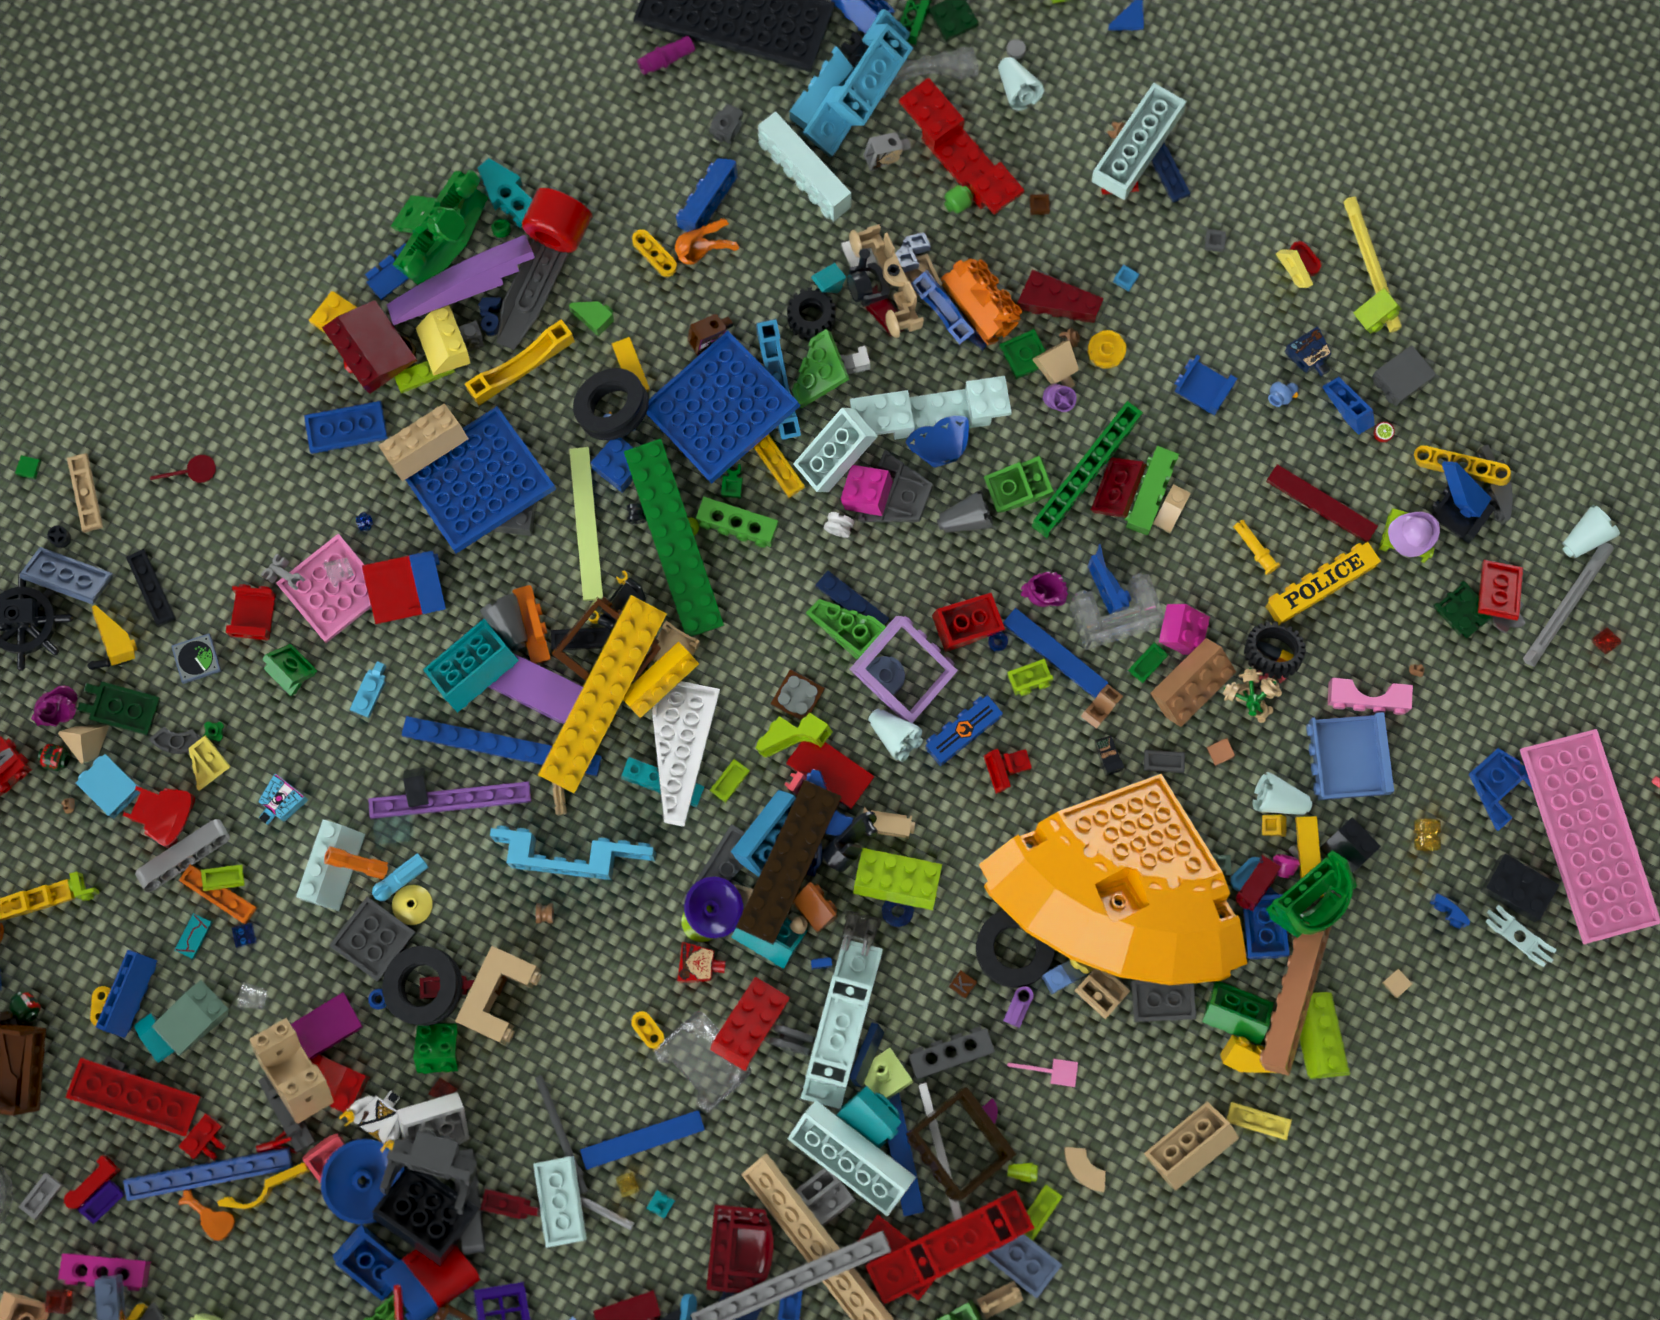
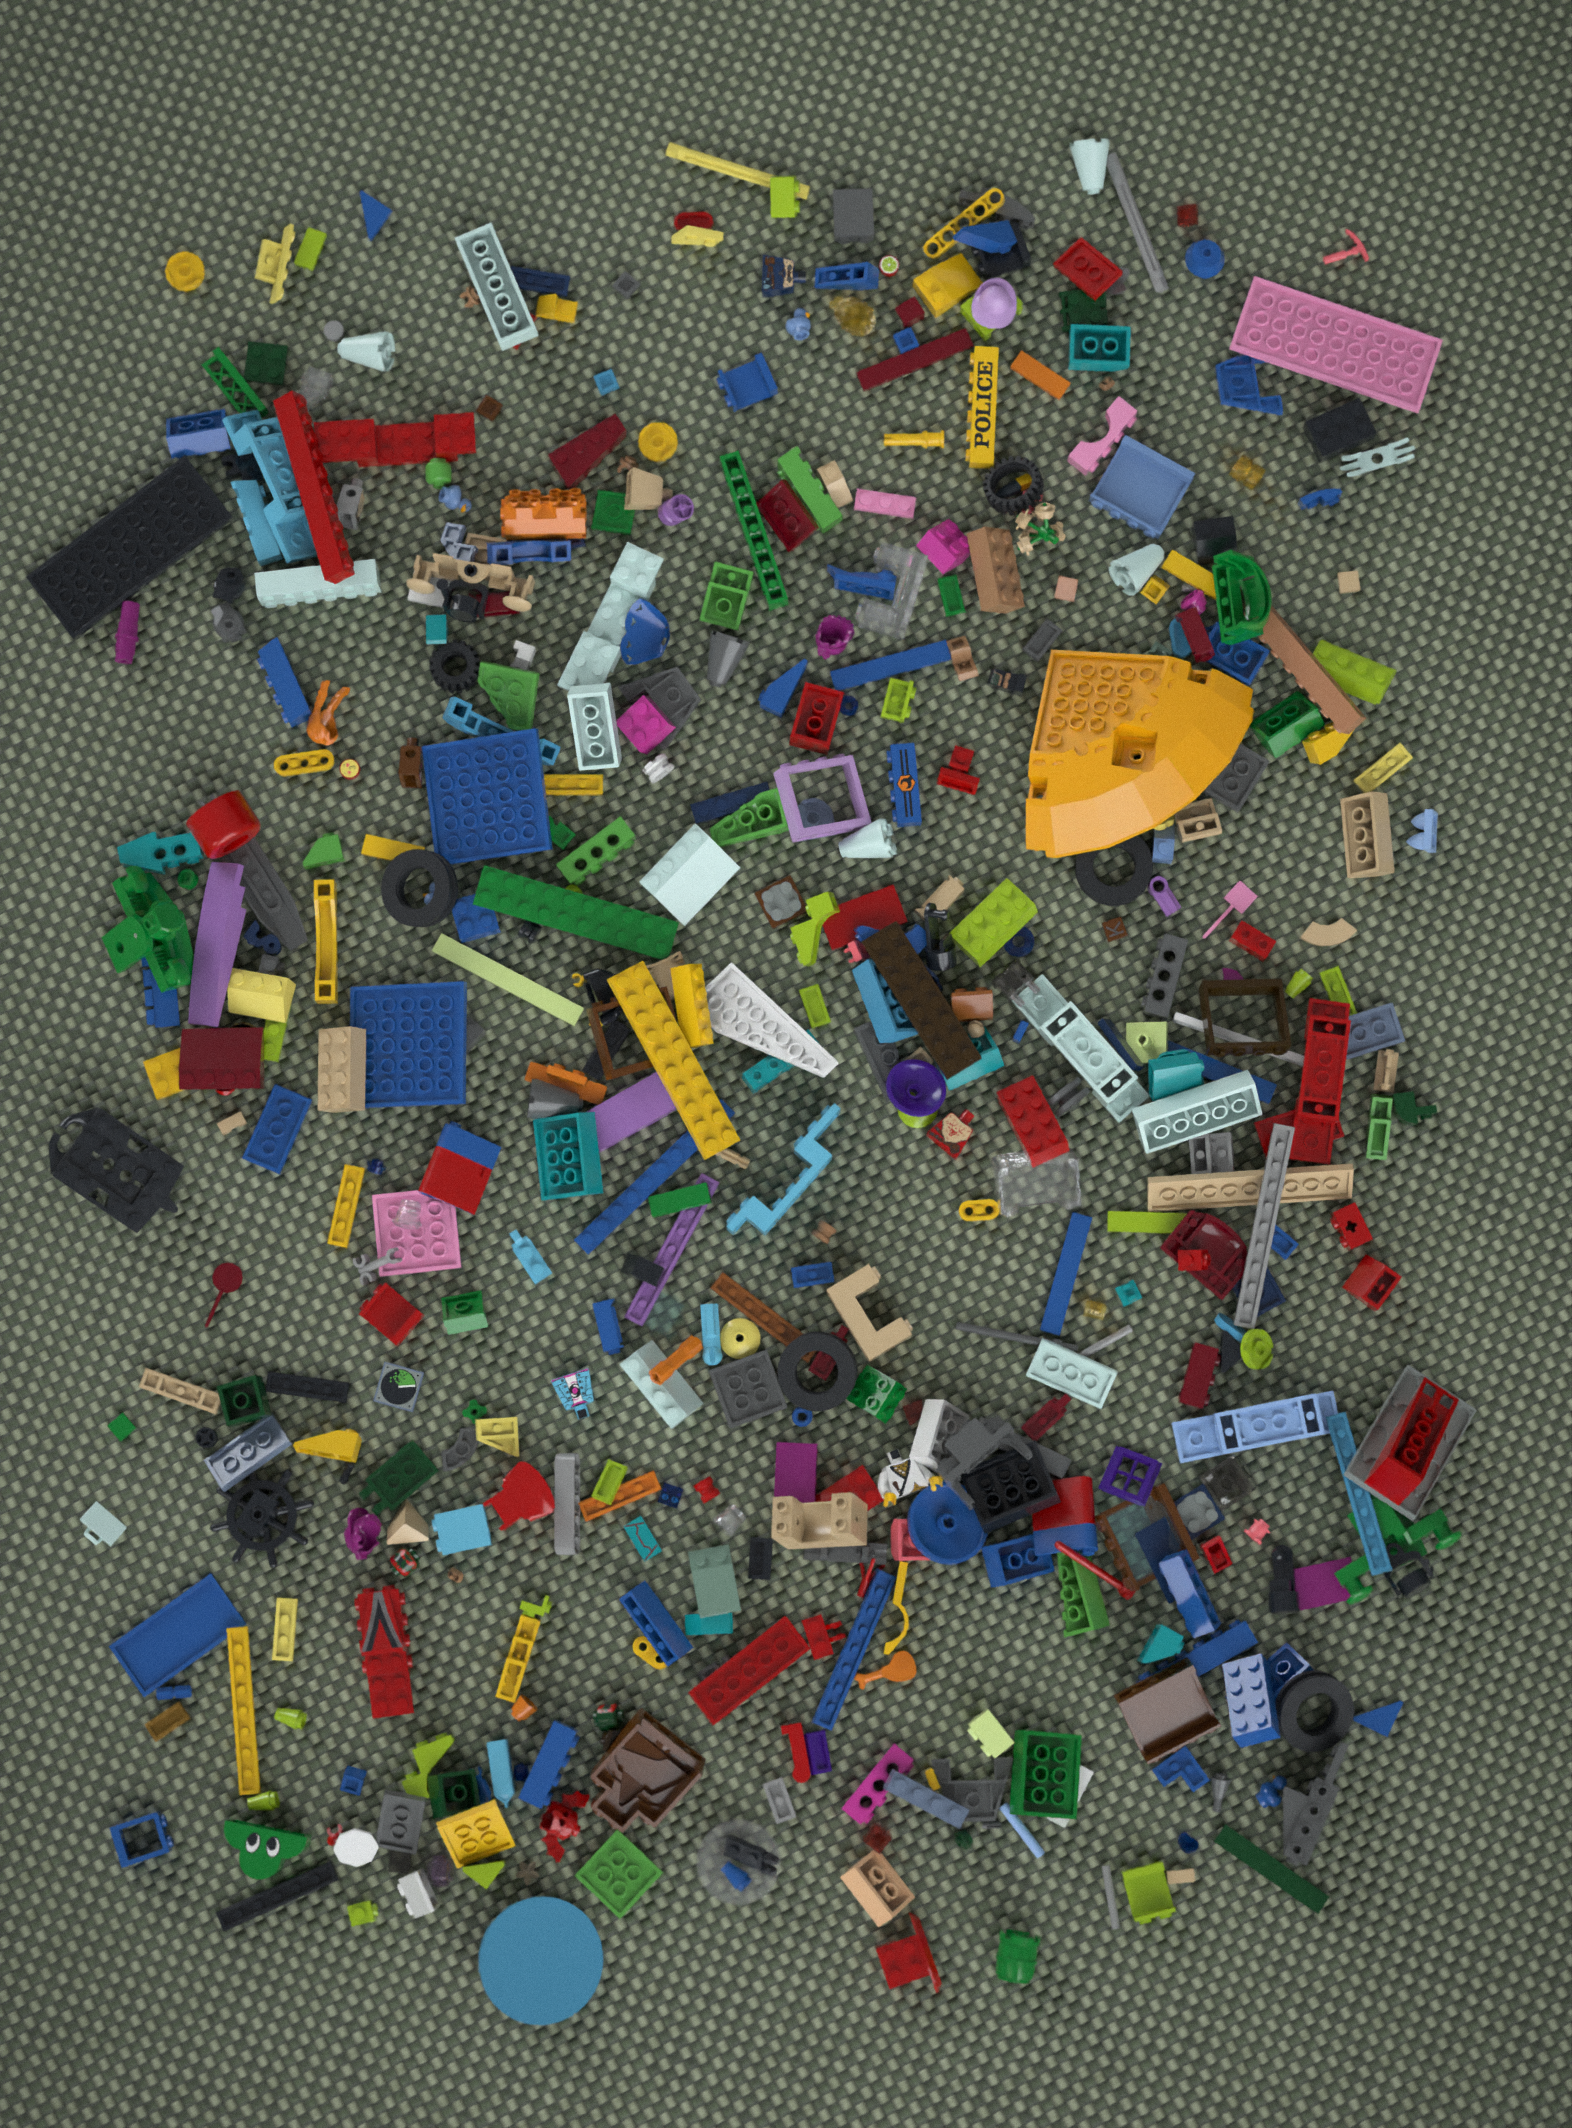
camera: 55 degrees left, 5 degrees up
none -> black piece [49,1107,184,1233]
none -> black hand [213,567,247,604]
none -> tan piece [217,1111,247,1135]
none -> dark green brick [217,1375,272,1427]
none -> red brick [273,391,355,584]
none -> yellow tile [327,1164,365,1248]
none -> light yellow tile [340,759,360,780]
none -> medium blue animal [439,485,472,513]
none -> yellow slope [535,294,578,323]
none -> blue window [592,1298,624,1355]
none -> light aqua slope [639,824,740,926]
none -> green tile [648,1182,712,1218]
none -> red wheel [693,1476,721,1504]
none -> dark orange tile [710,1272,817,1363]
none -> black hinge [748,1537,773,1580]
none -> blue slope [758,659,808,718]
none -> blue plate [791,1262,834,1289]
none -> clear yellow hair [829,296,876,337]
none -> bright pink plate [854,489,916,519]
none -> blue plate [893,327,919,354]
none -> dark red panel [895,296,925,330]
none -> yellow slope [913,253,983,319]
none -> orange tile [1010,350,1071,401]
none -> teal brick [1068,324,1131,372]
none -> lime tile [1107,1211,1187,1234]
none -> red bracket [1178,1249,1211,1271]
none -> blue cone [1185,240,1225,279]
none -> red brick [1229,920,1276,962]
none -> light blue tile [1406,809,1438,853]

